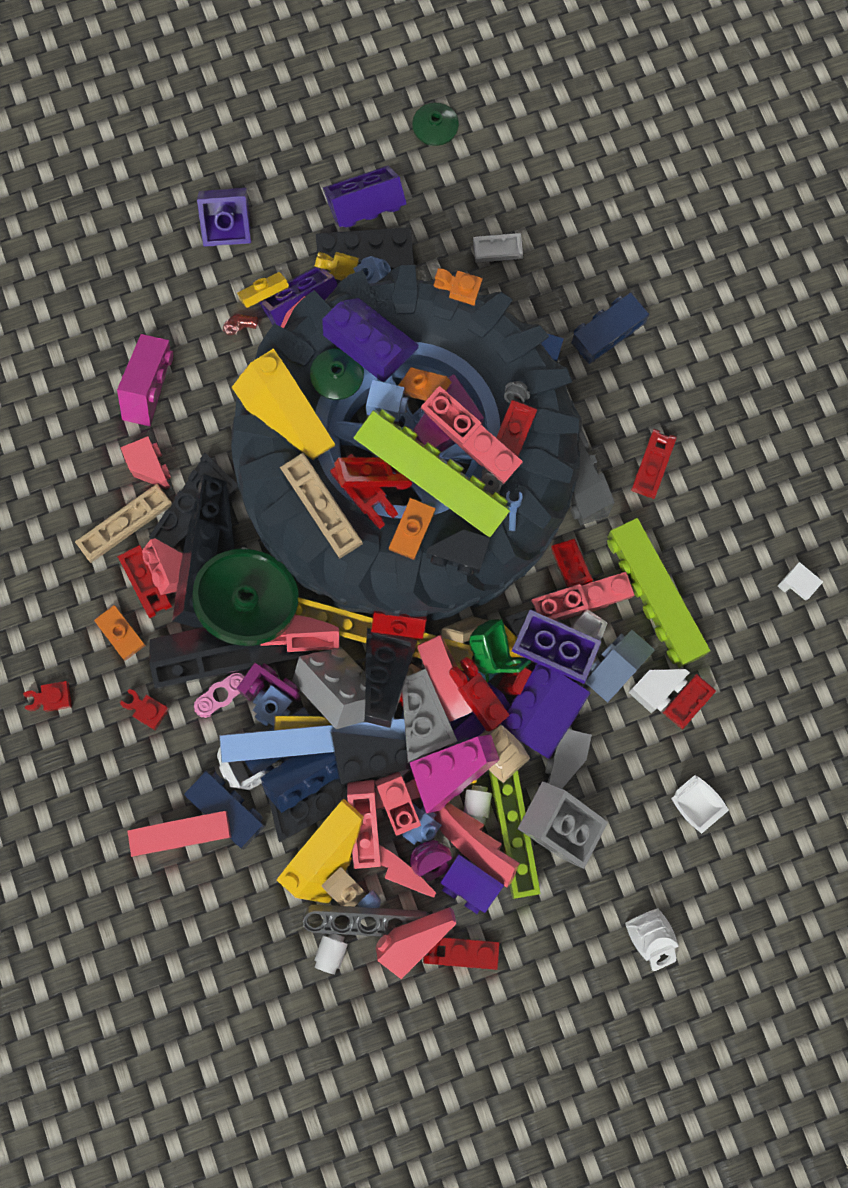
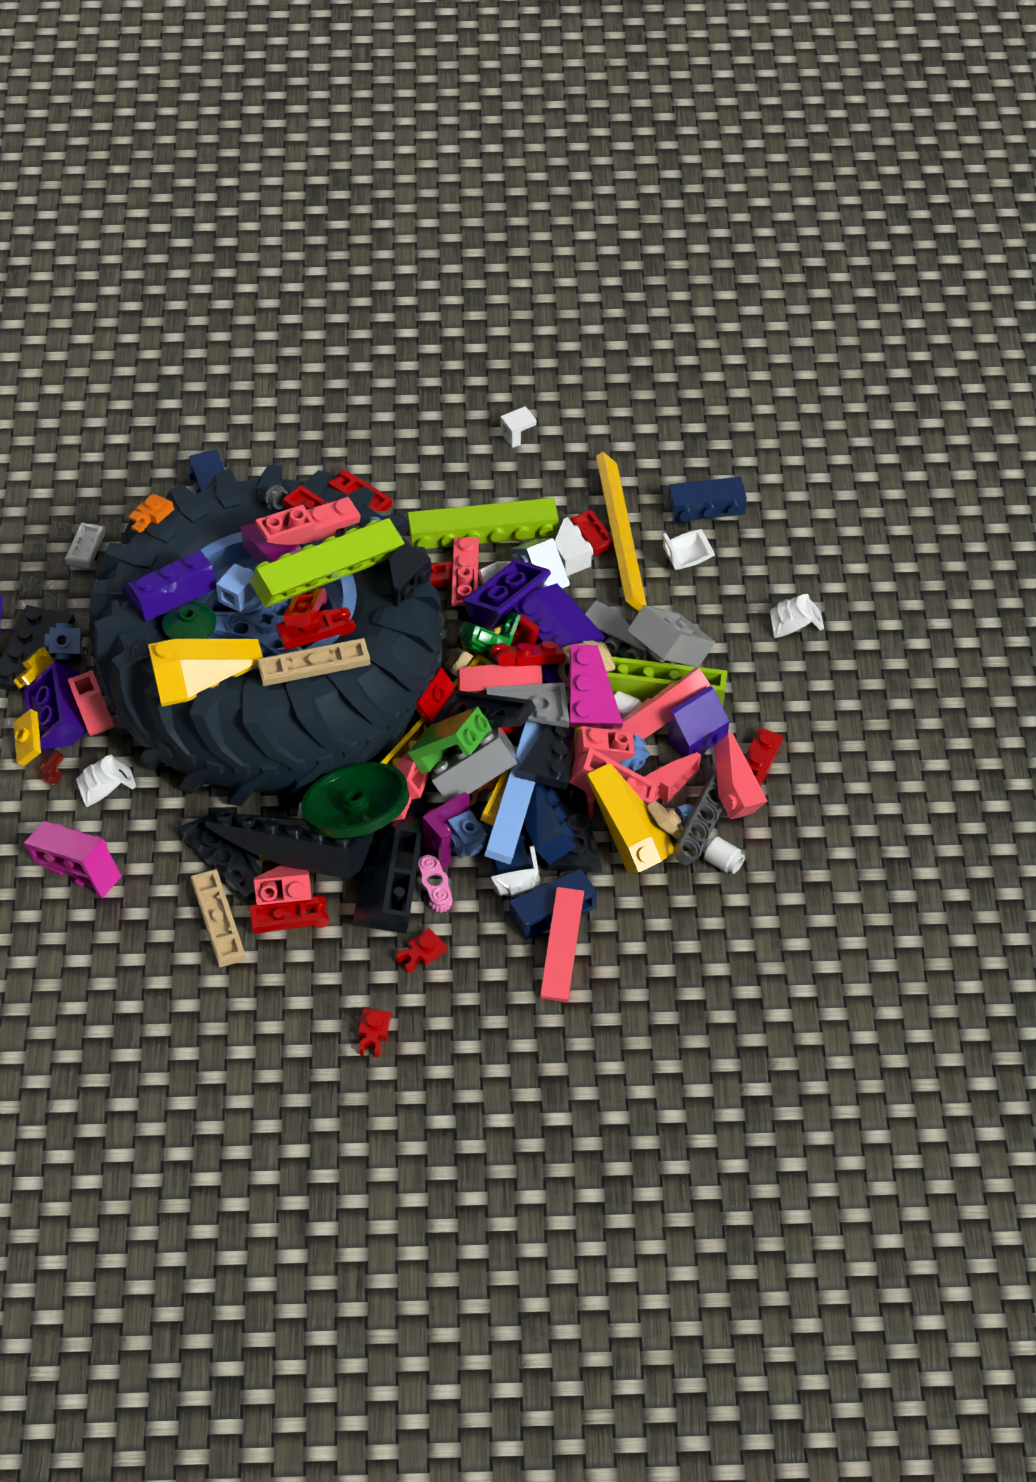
camera: 70 degrees left, 25 degrees down
orange plate [94,605,146,661] -> none
coral slope [120,437,171,489] -> none
orange plate [389,498,436,560] -> none
orange plate [398,367,452,401] -> none
magenta piece [410,840,452,881] -> none
none -> white piece [76,755,136,807]
none -> bright green panel [408,706,491,774]
none -> yellow tile [596,452,647,612]
none -> dark blue brick [668,477,747,522]

